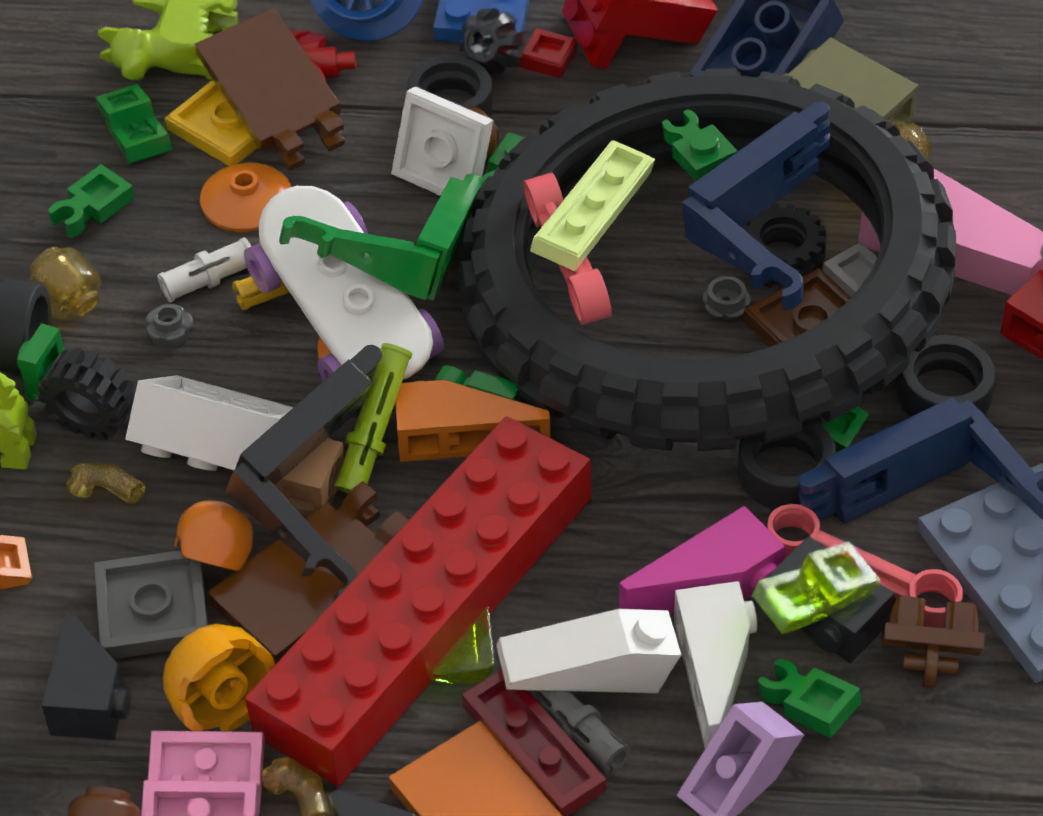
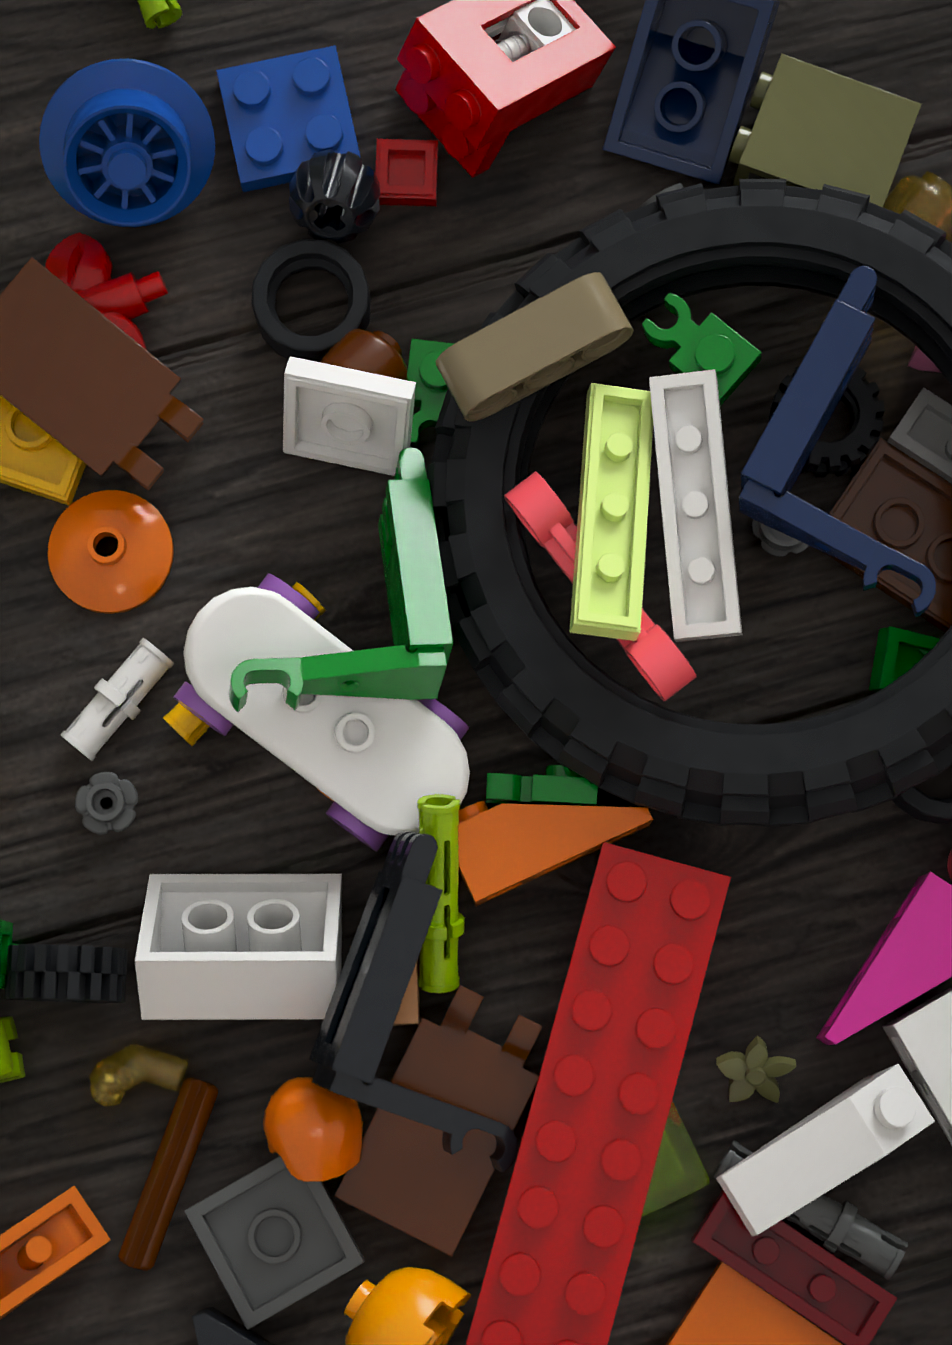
camera: 20 degrees left, 30 degrees up
none -> reddish brown axle [118,1078,218,1271]
none -> dark tan beam [436,272,634,422]
none -> white plate [649,369,742,642]
none -> olive plant [716,1035,796,1103]

